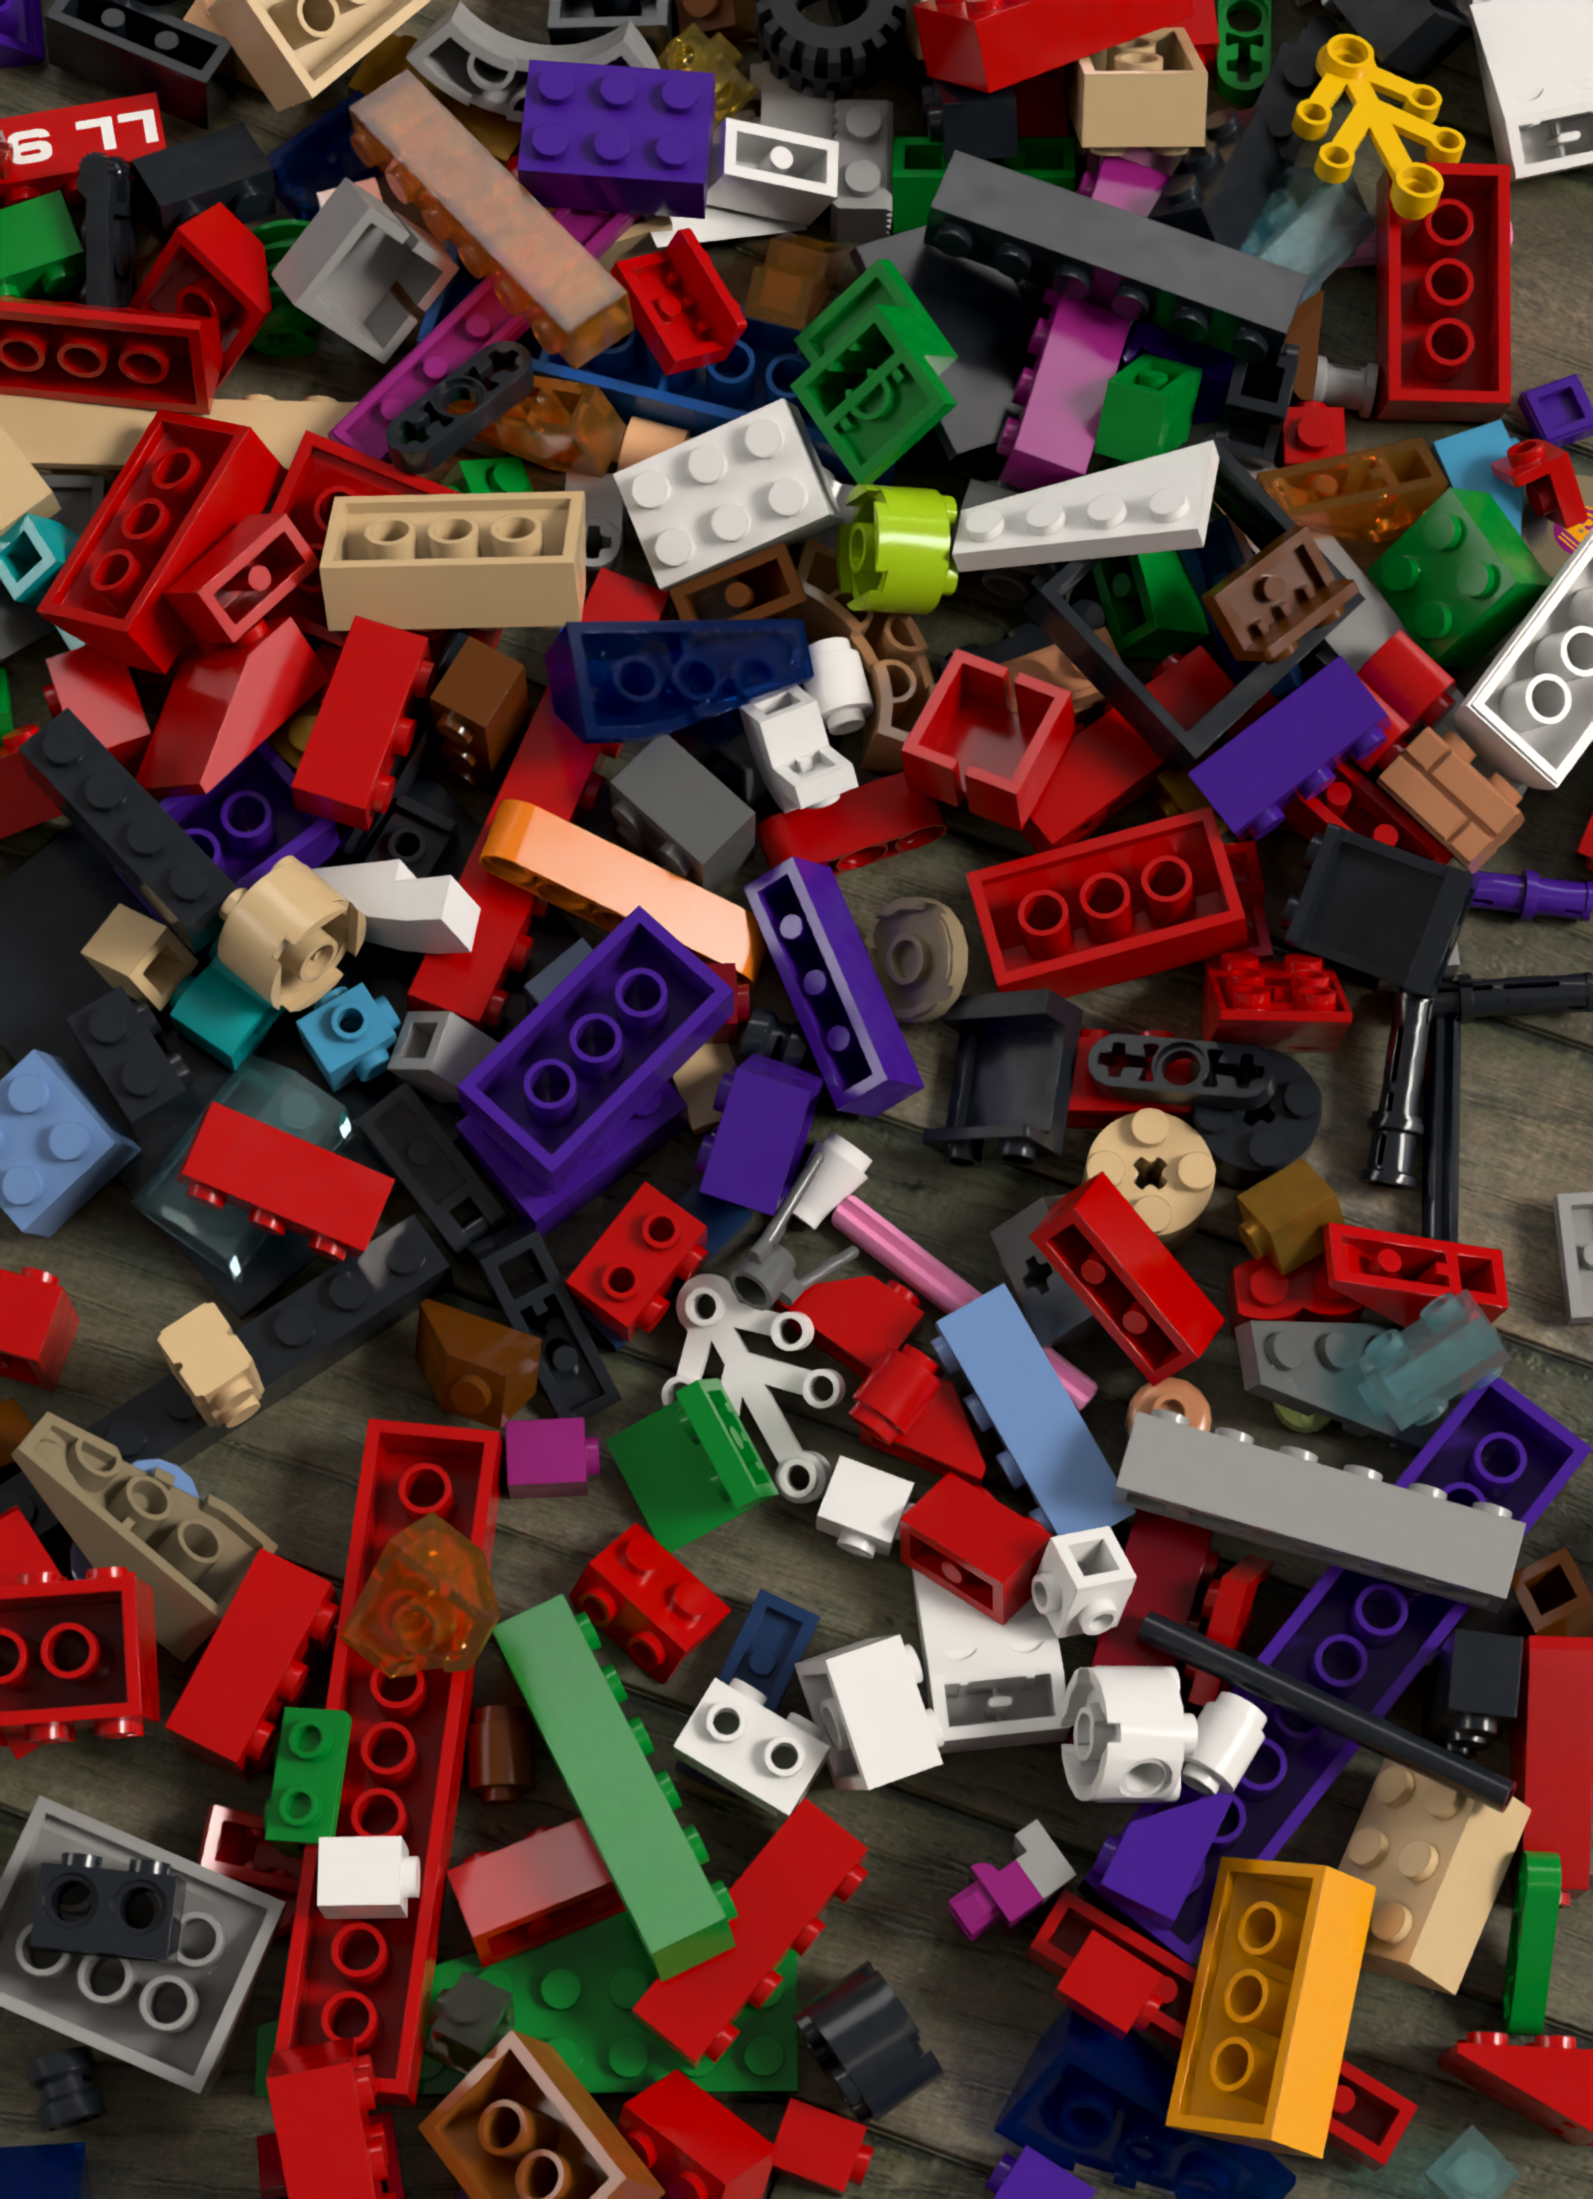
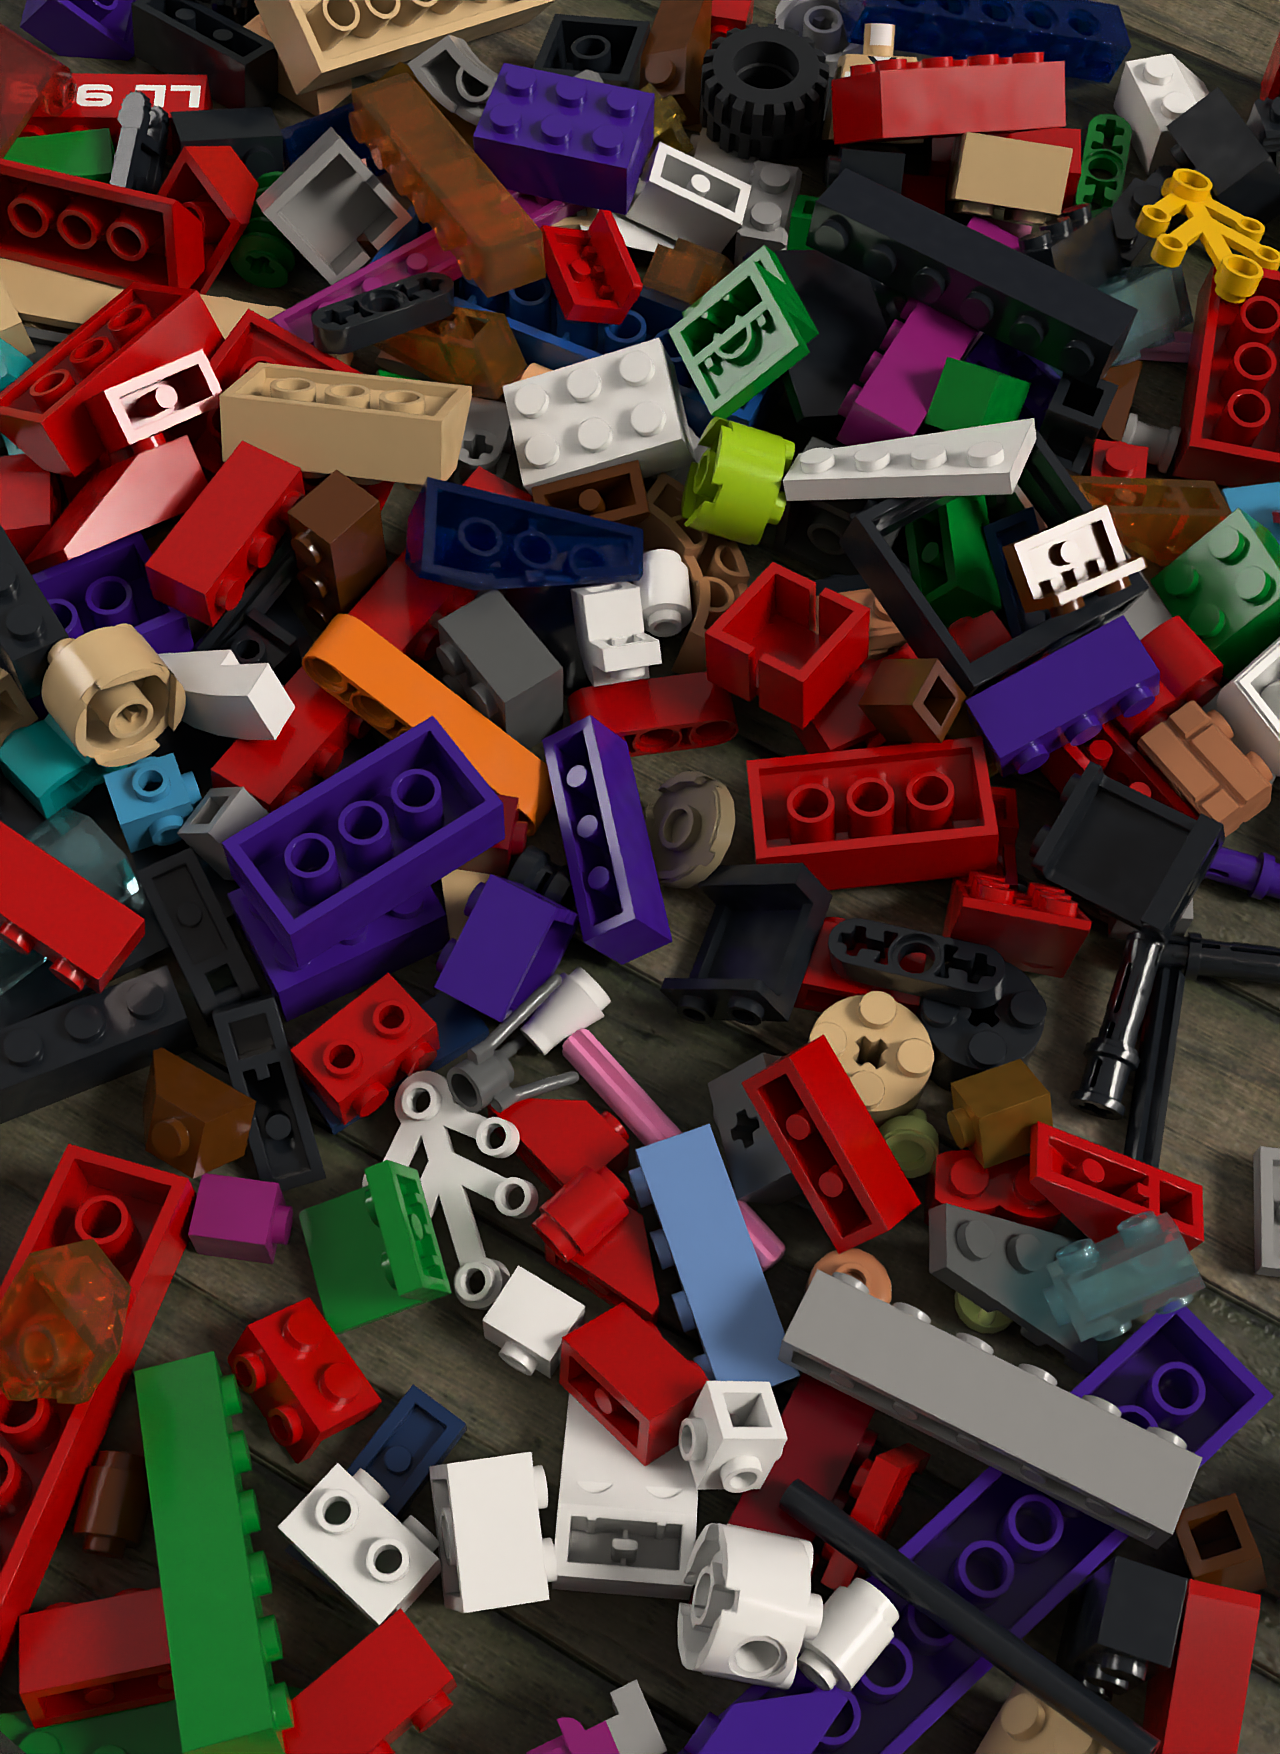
camera: 10 degrees right, 10 degrees down
none -> reddish brown brick [858,658,967,743]
none -> yellowish green tile [879,1109,939,1178]

